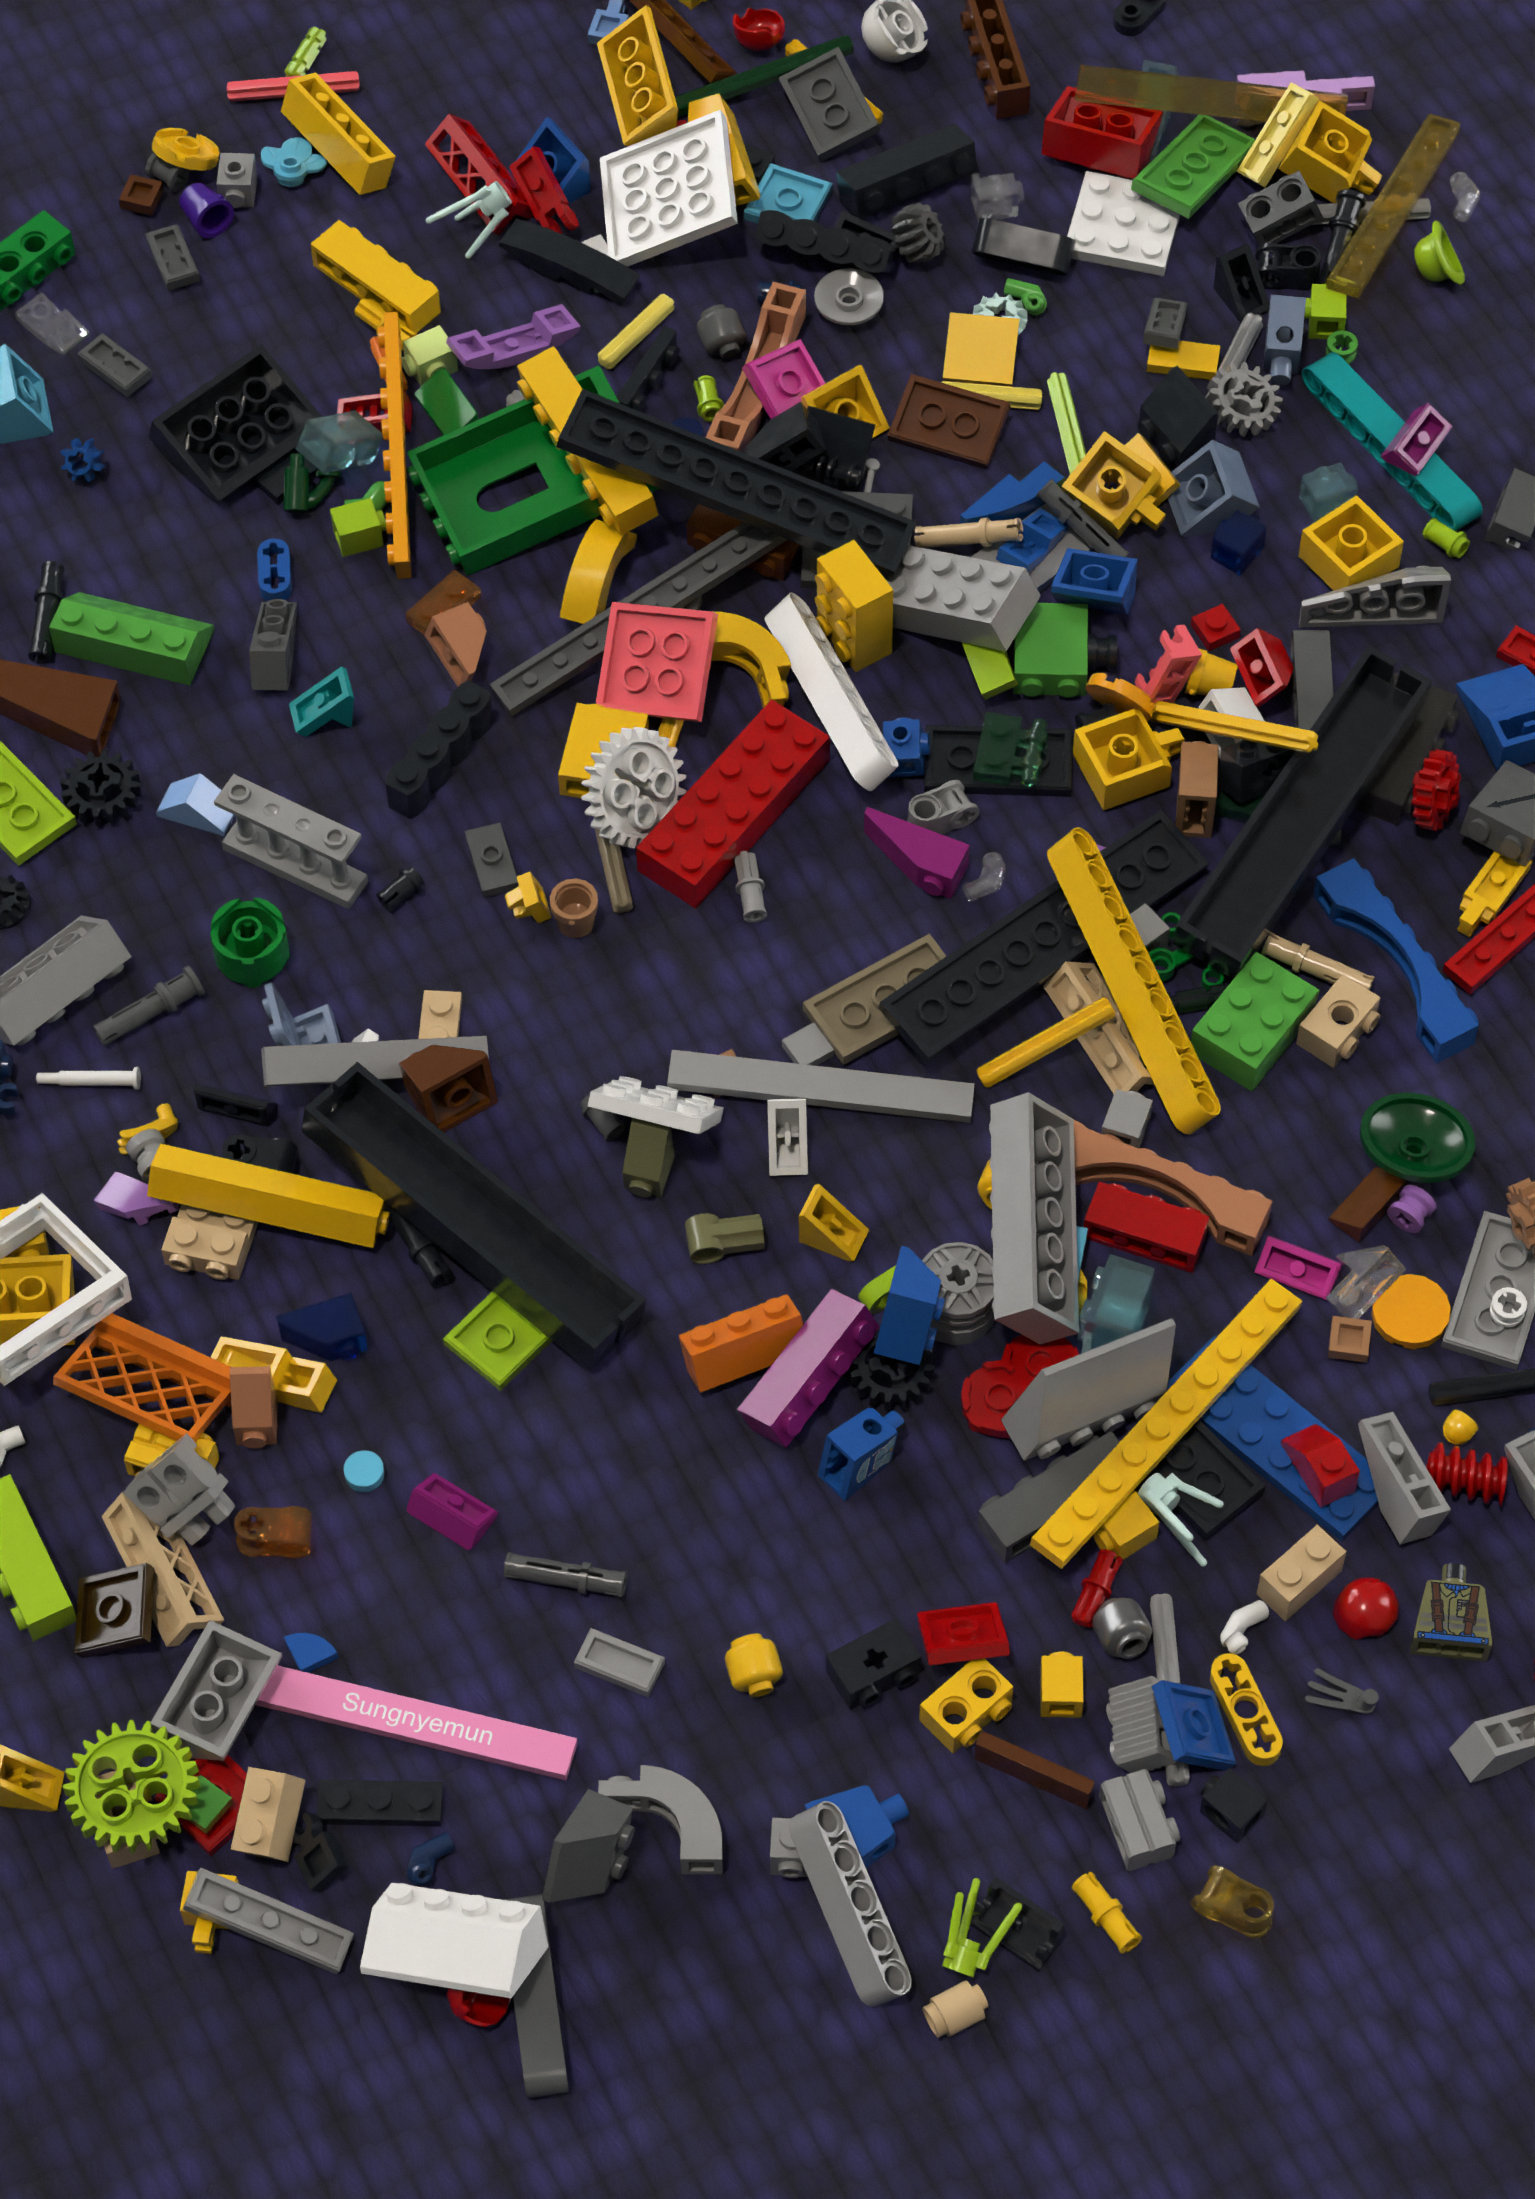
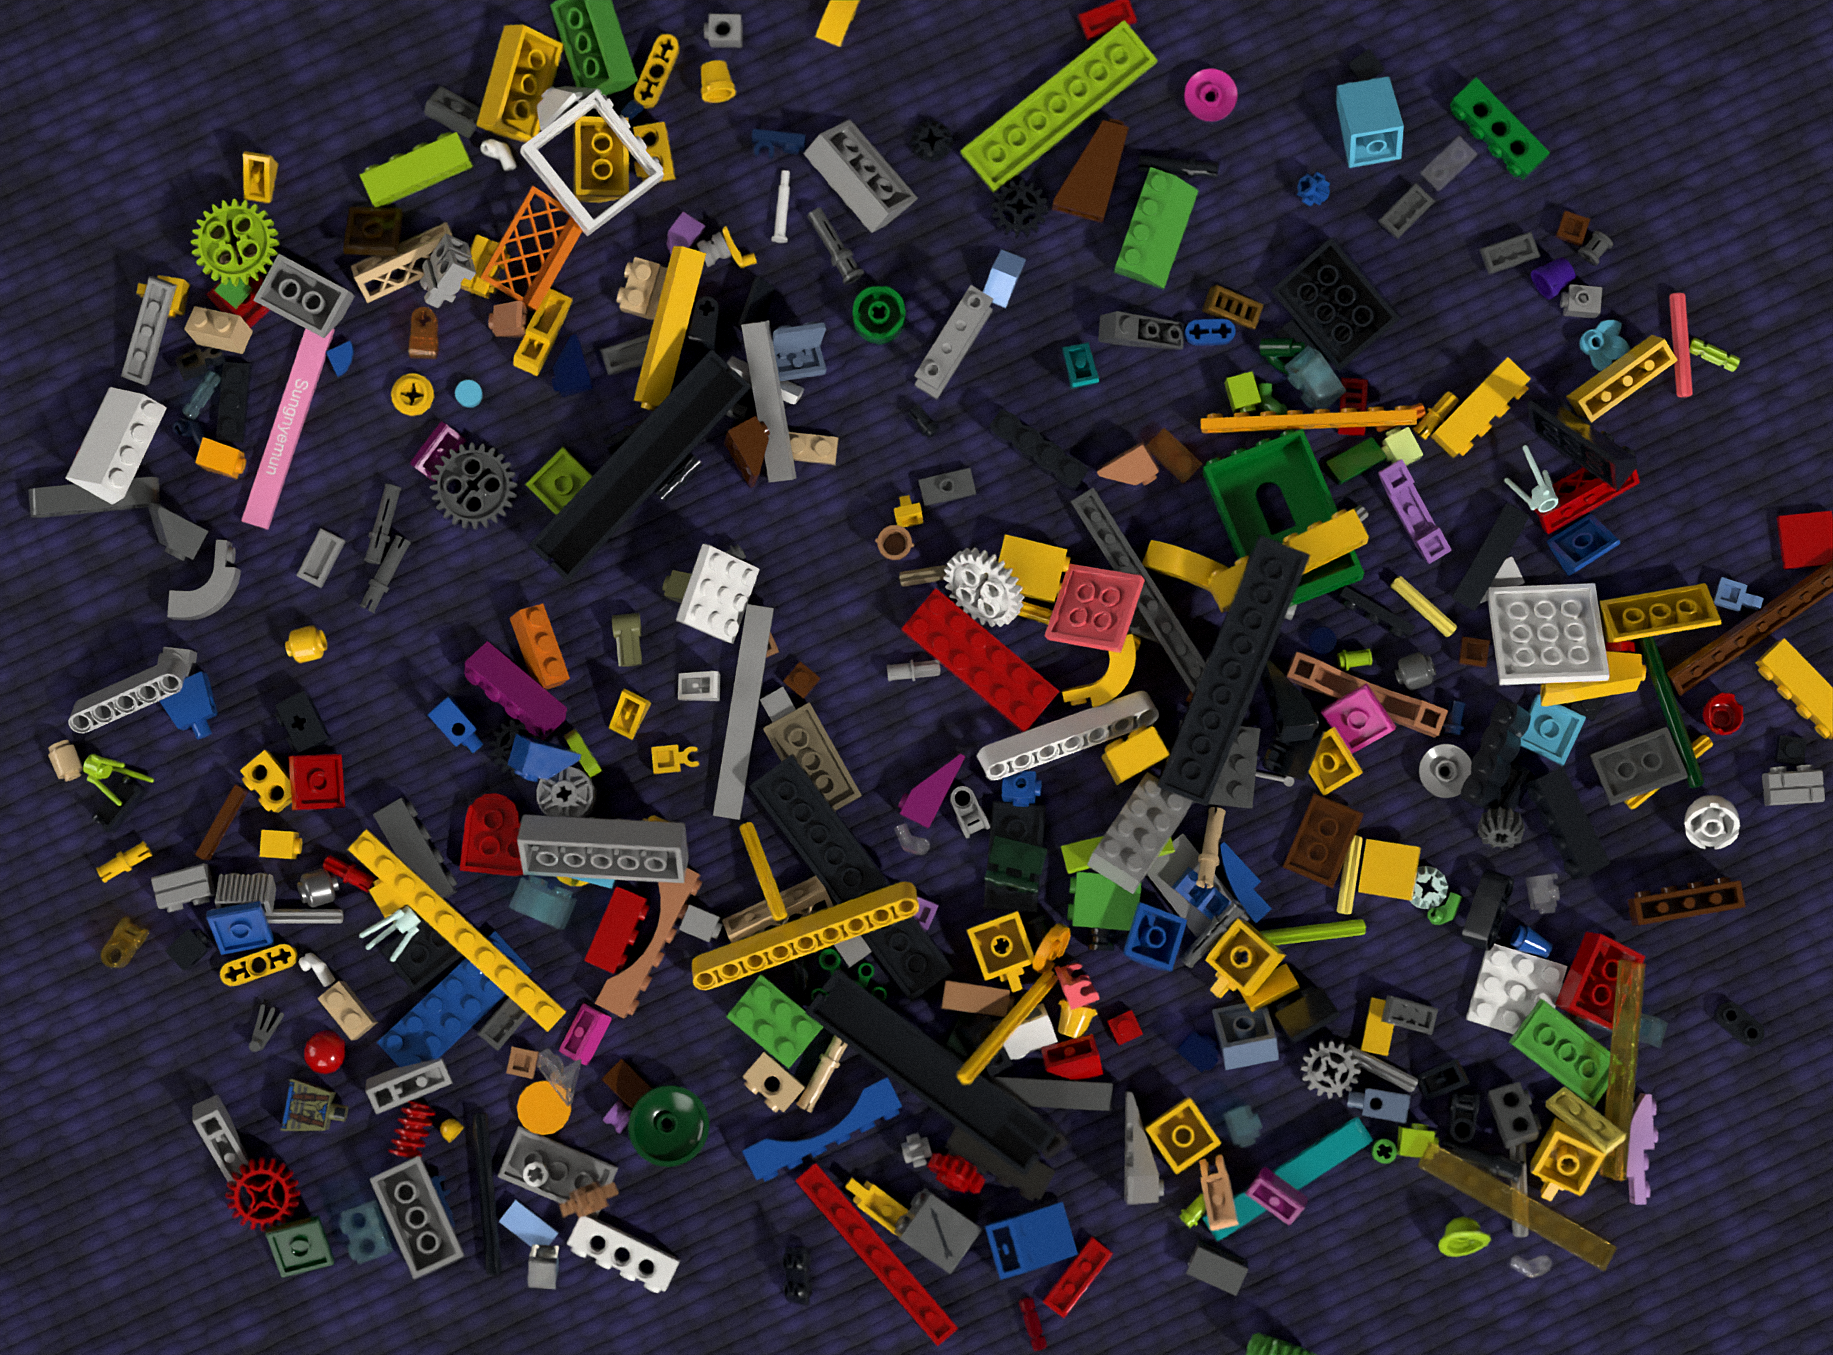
camera: 95 degrees right, 25 degrees up
yellow tile [152,128,220,171] -> none
red hinge [509,146,579,234] -> none
light grey slope [1001,1318,1176,1461] -> none
red slope [1281,1424,1360,1508] -> none
none -> clear light blue axle [182,371,222,420]
none -> light orange slope [195,437,246,479]
none -> dark grey pin [359,535,411,613]
none -> yellow gear [391,374,435,416]
none -> dark grey gear [430,443,518,530]
none -> dark grey plate [477,997,529,1051]
none -> dark grey tile [600,334,650,376]
none -> yellow plate [651,745,699,774]
none -> reddish brown plate [783,662,821,699]
none -> light grey gear [901,1133,932,1168]
none -> light nougat hinge [1199,1155,1238,1231]
none -> pearl gold slope [1202,285,1263,330]
none -> reddish brown plate [1458,637,1490,668]
none -> blue cone [1510,925,1553,958]
none -> black slope [1527,398,1638,491]

